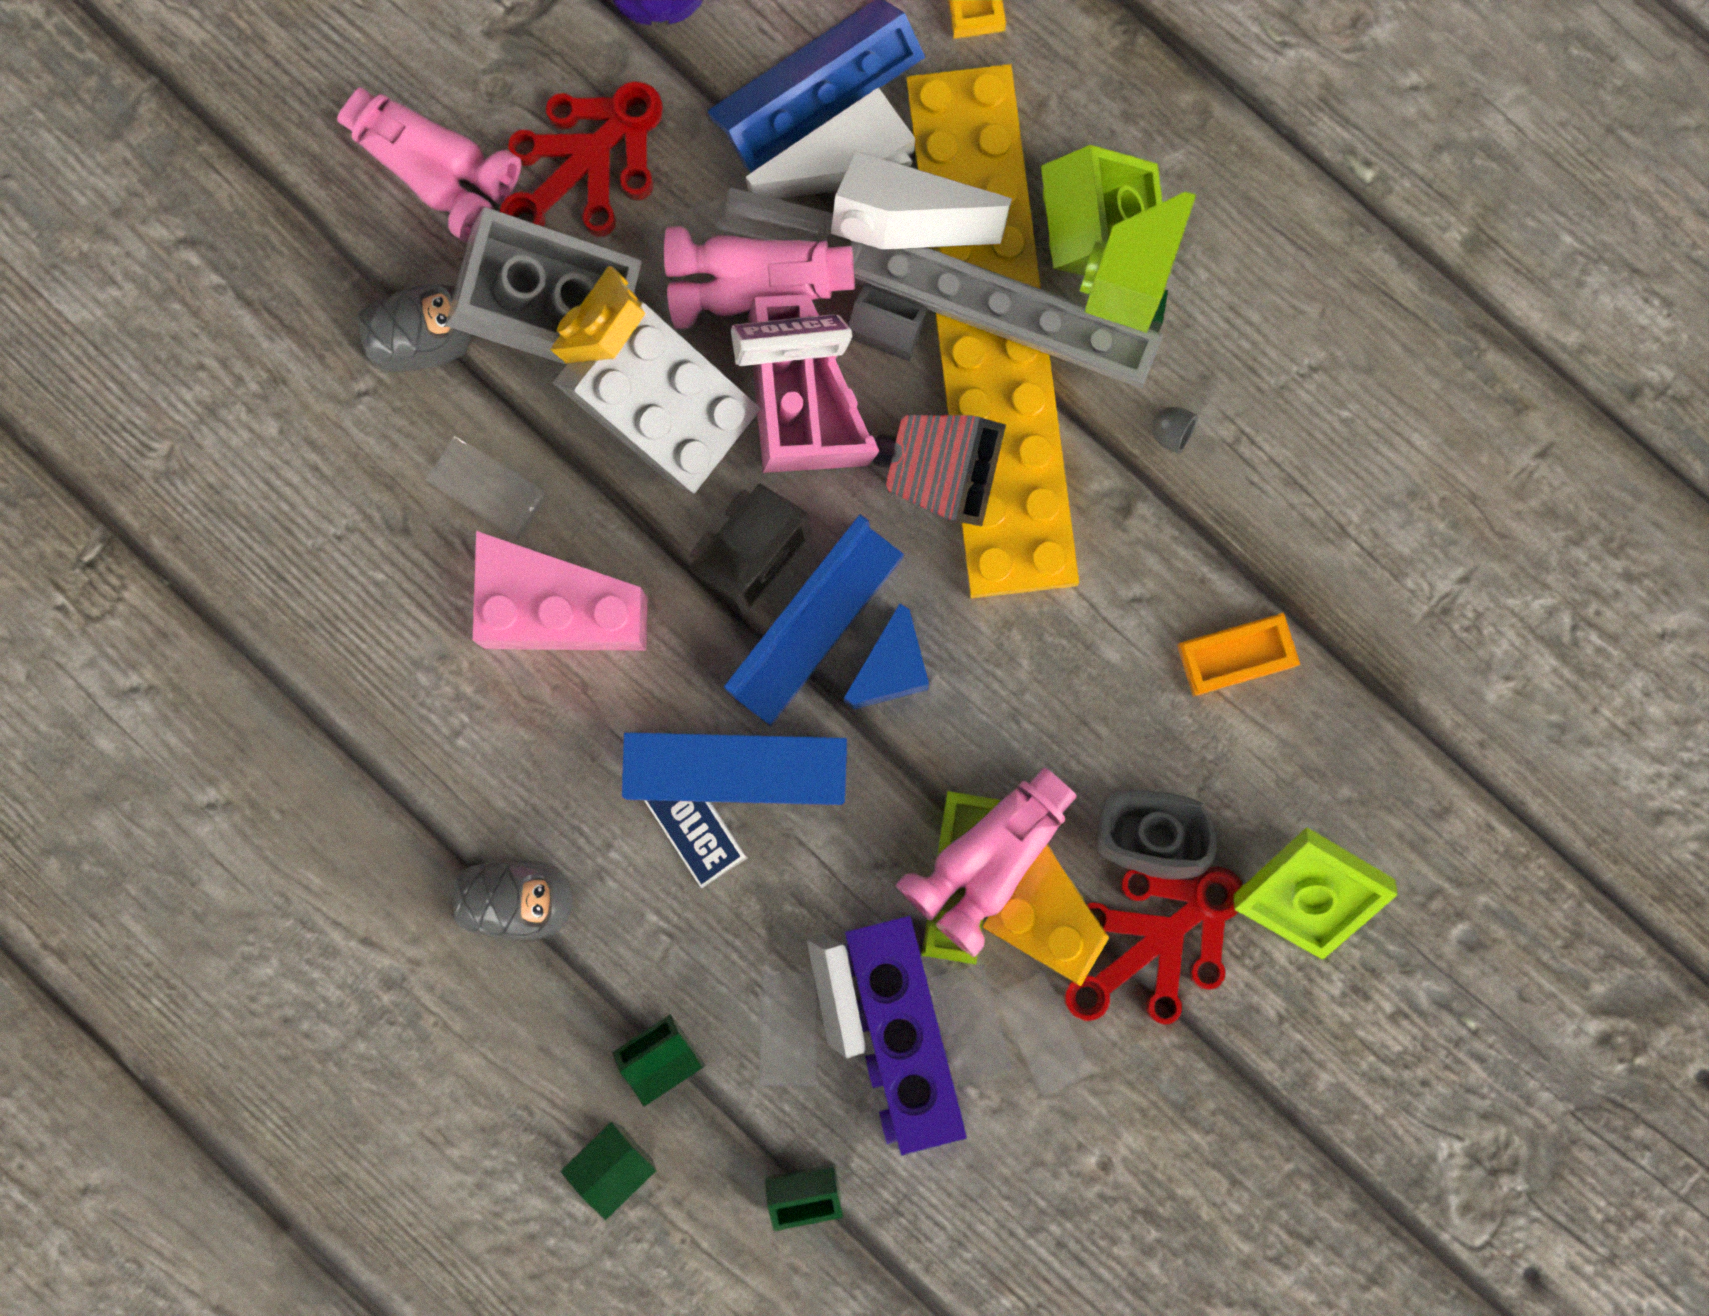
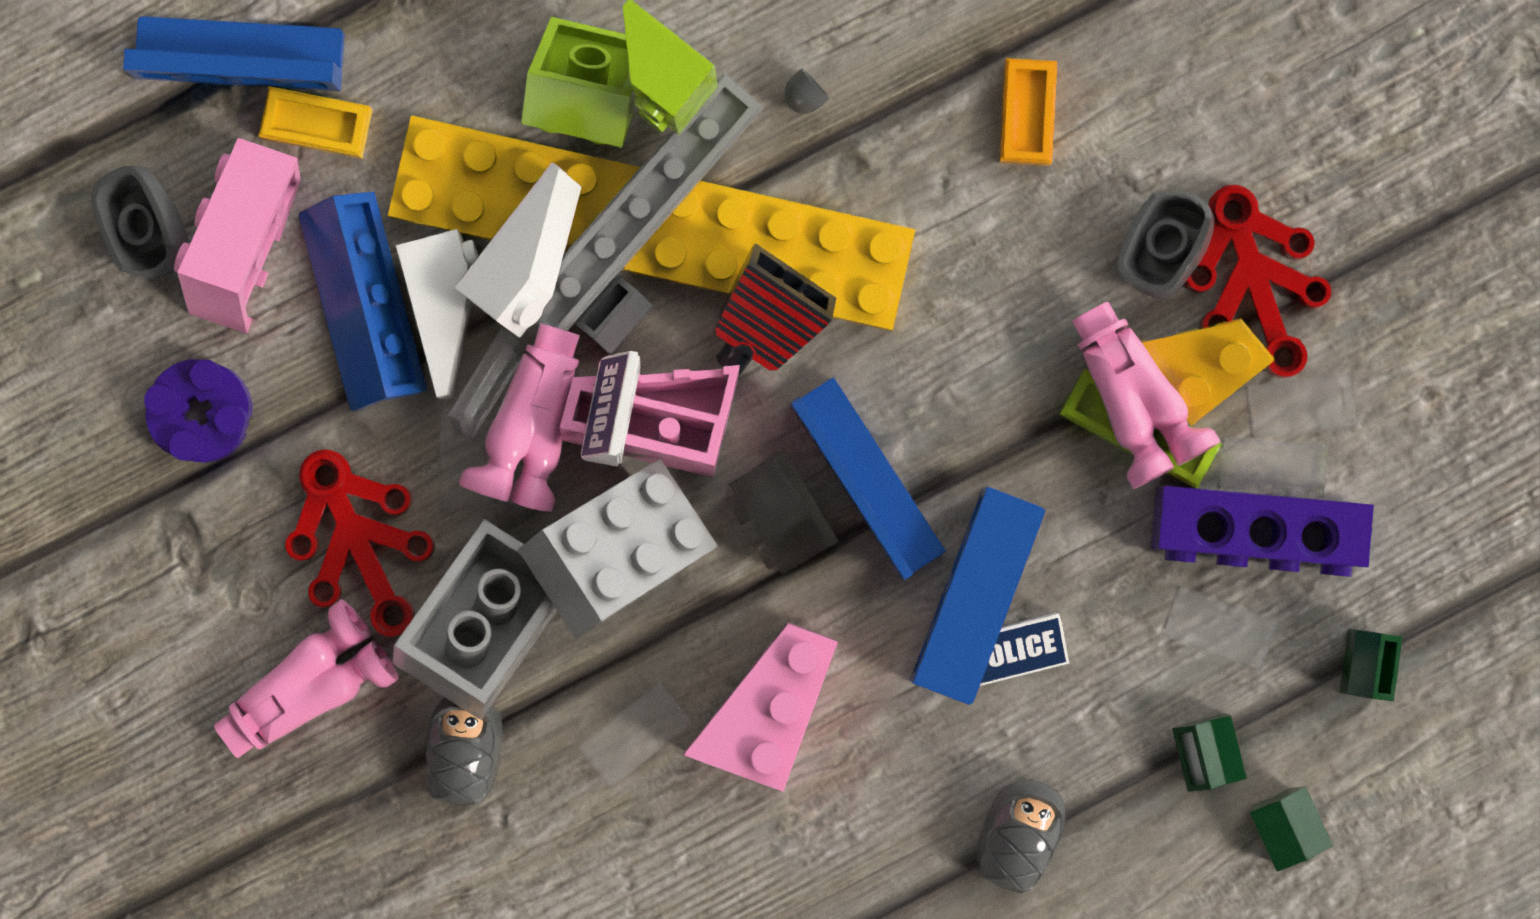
camera: 80 degrees left, 5 degrees up
yellow wing [550,266,646,364] -> none
tile [806,934,866,1058] -> none
blue slope [844,604,929,709] -> none
lime tile [1234,827,1398,960] -> none

